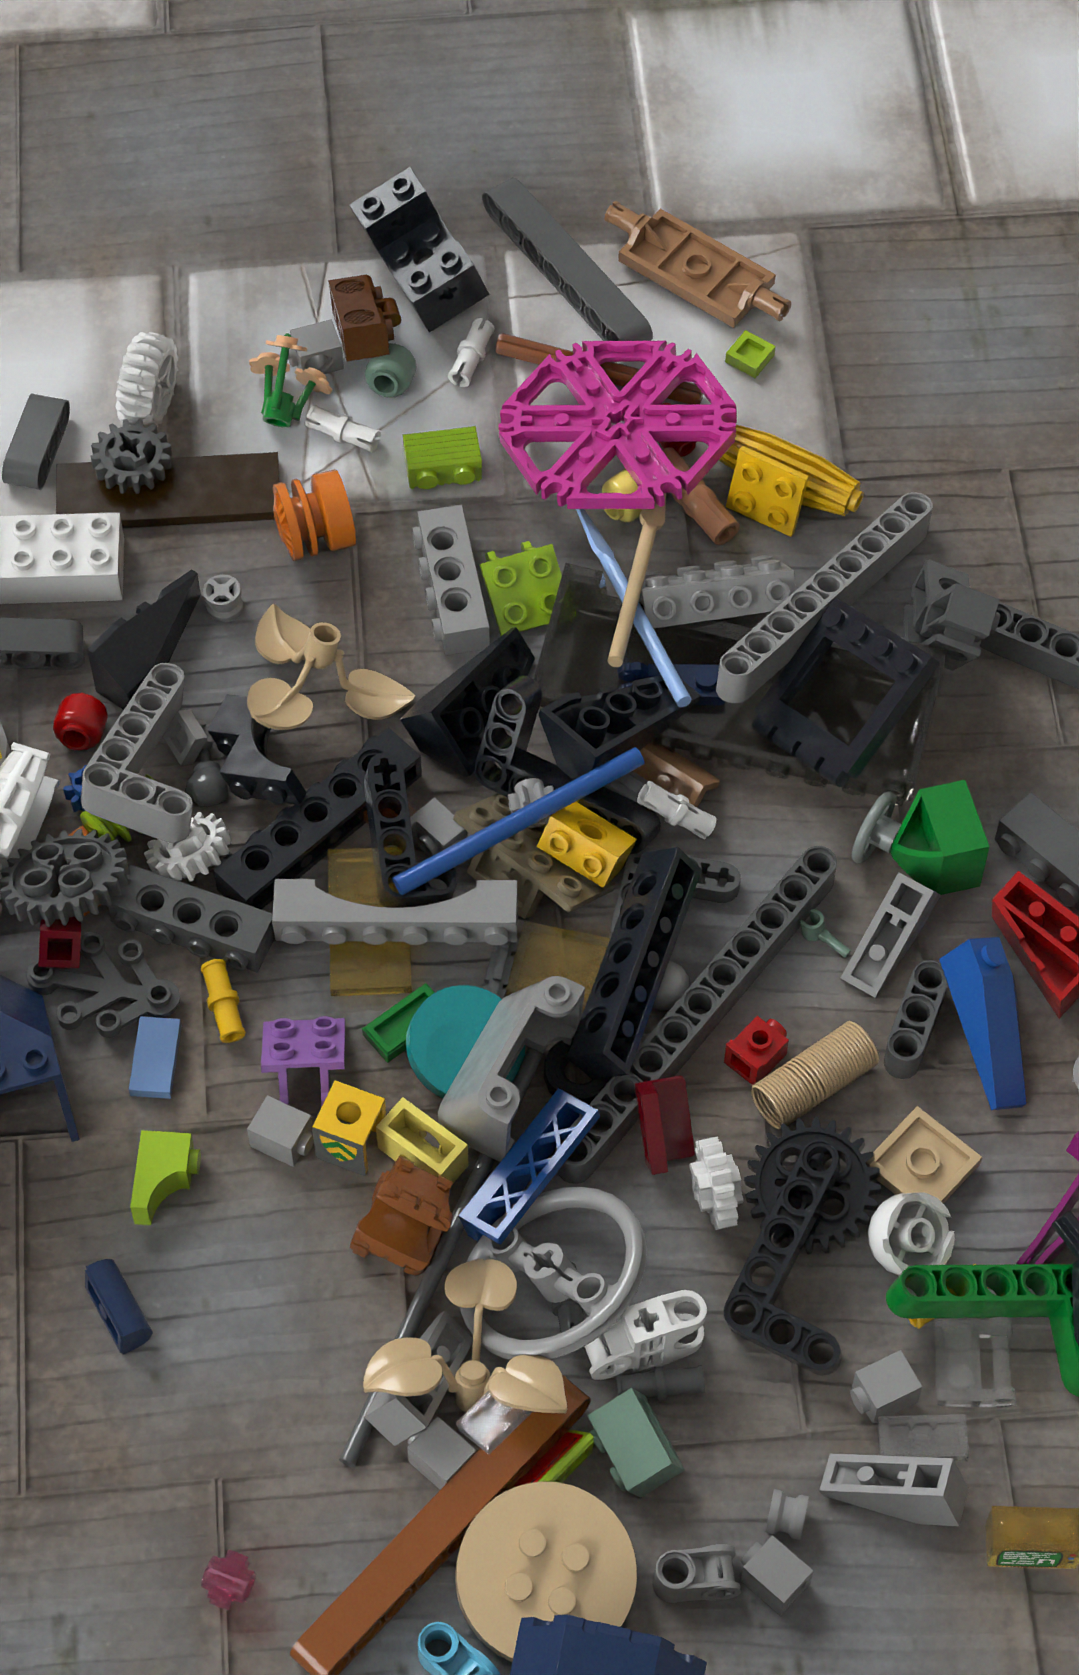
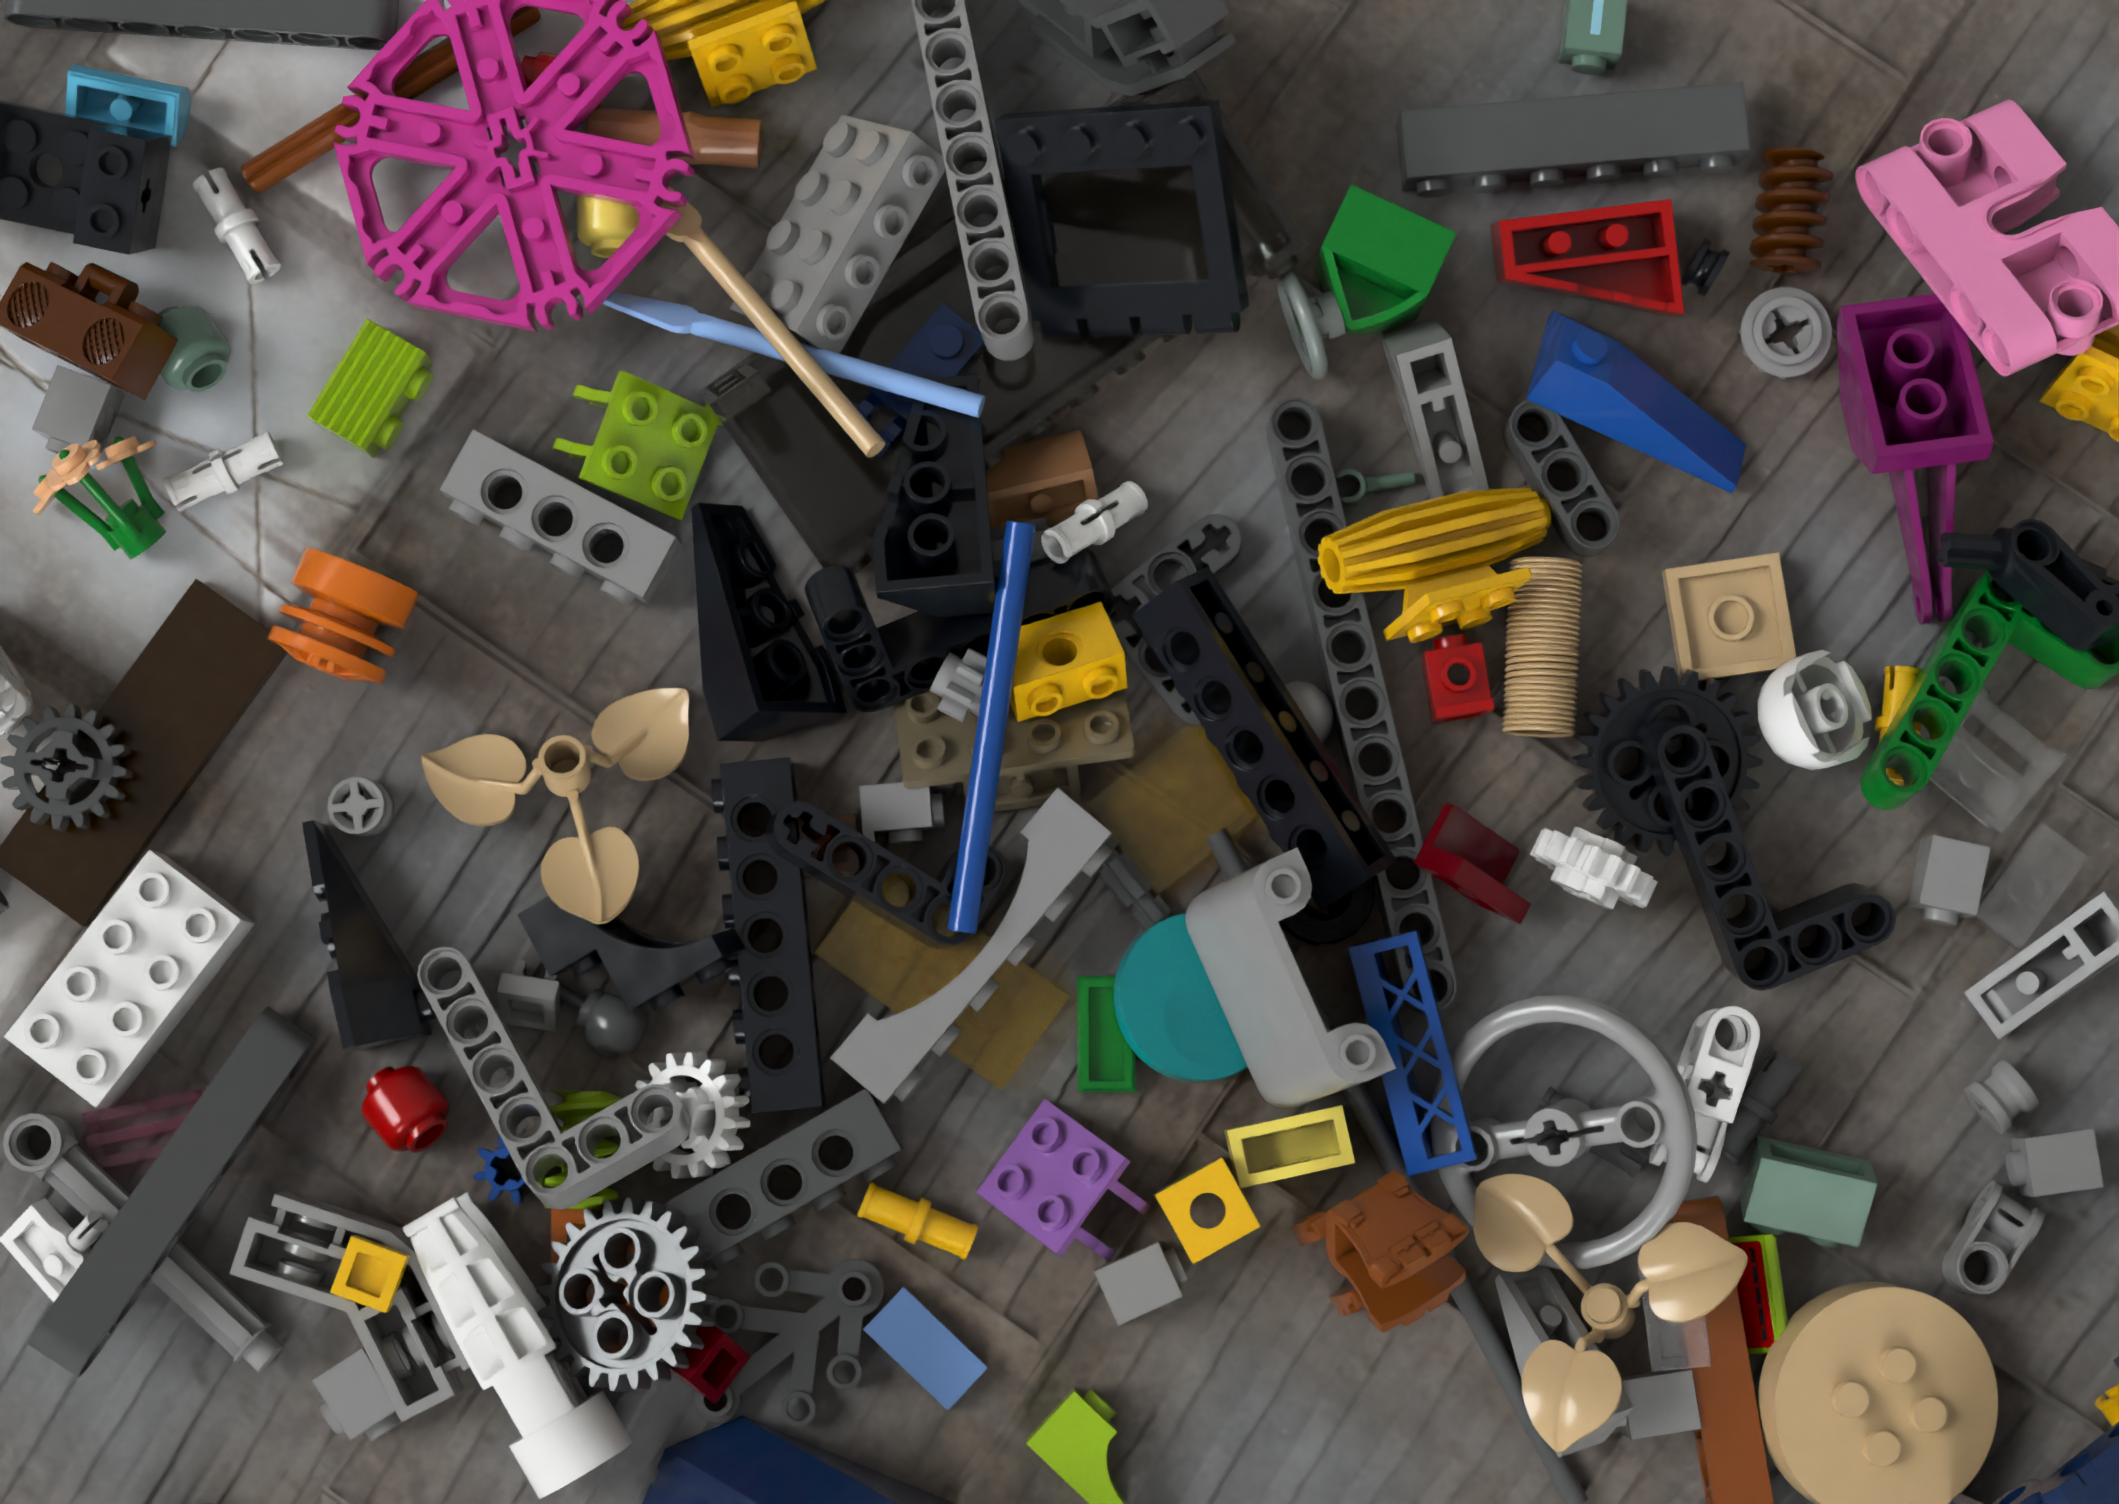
camera: 50 degrees left, 25 degrees up
none -> medium azure brick [65,65,191,147]
none -> yellow plate [1317,487,1551,643]

